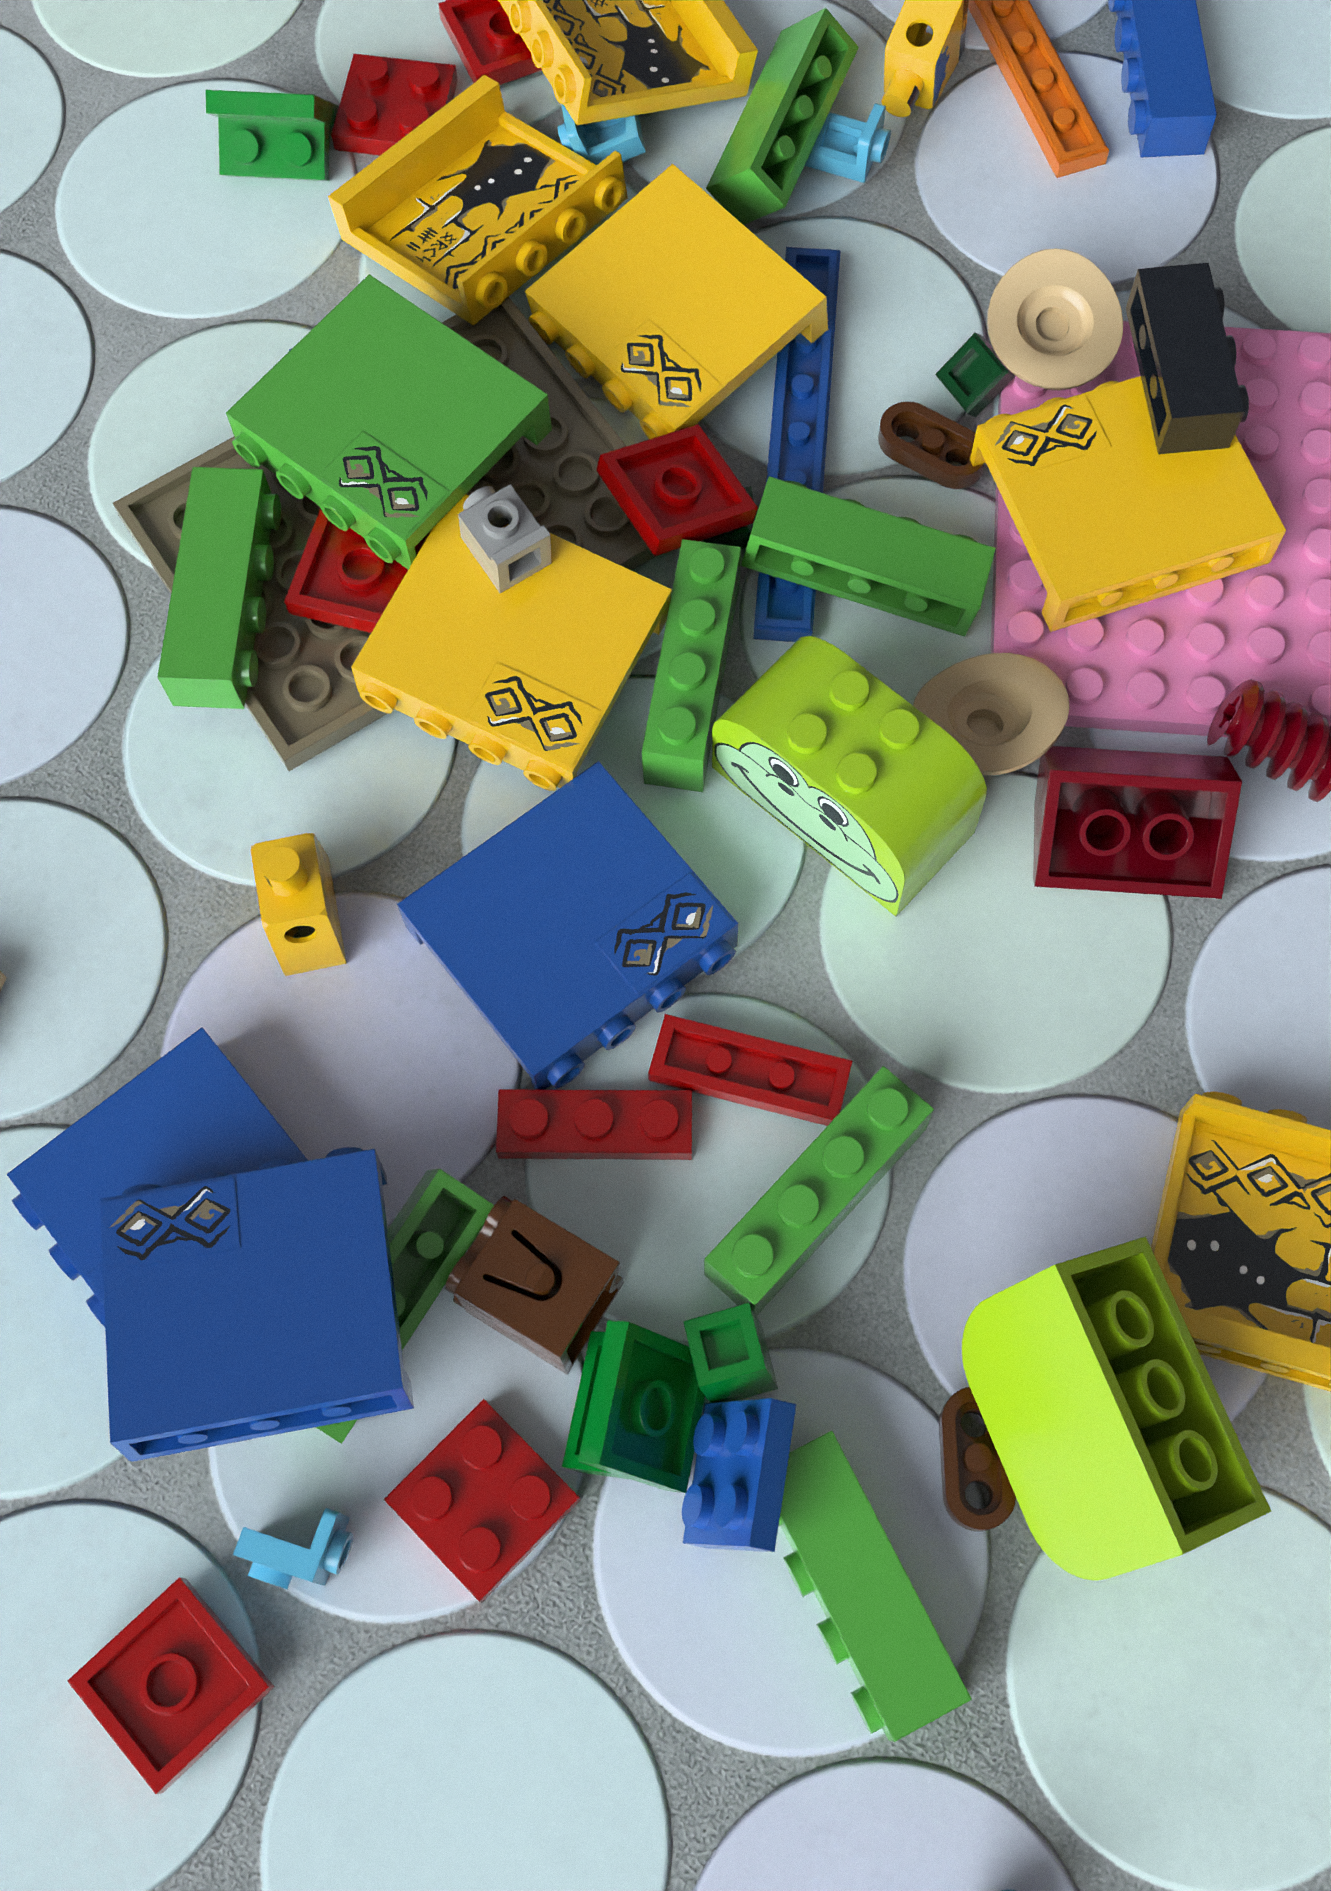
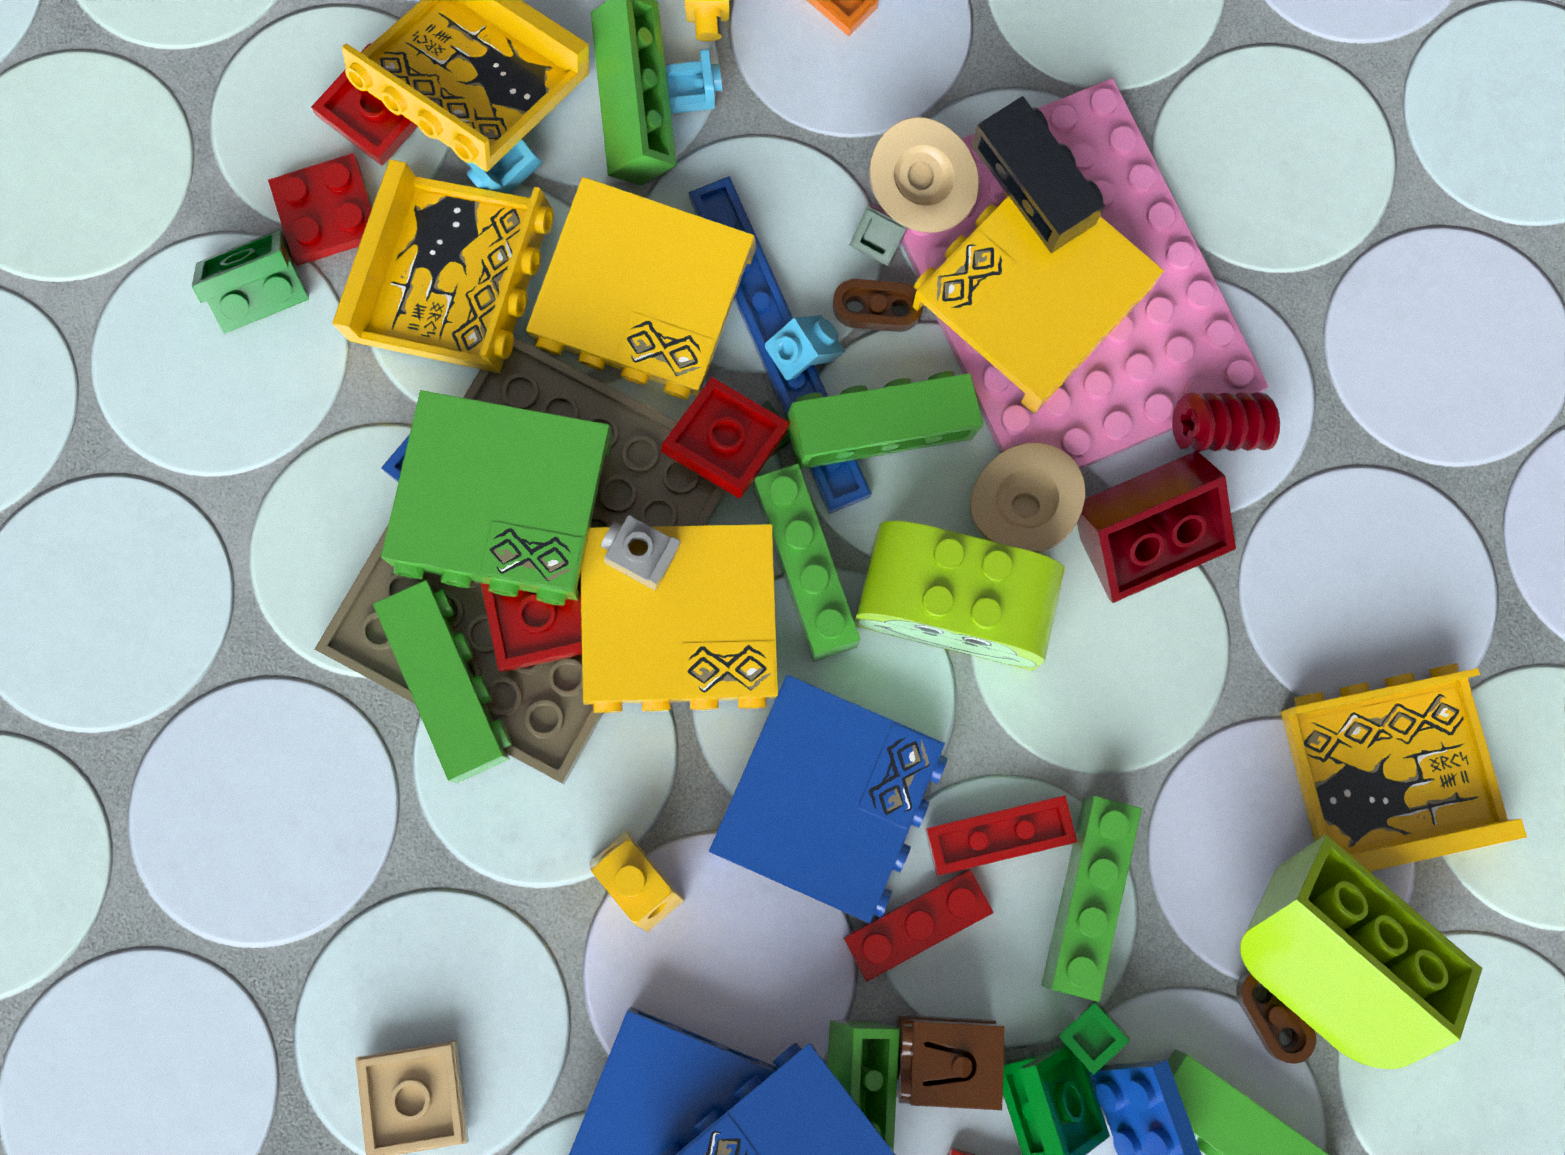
camera: 35 degrees left, 10 degrees up
none -> medium azure bracket [765,315,845,380]

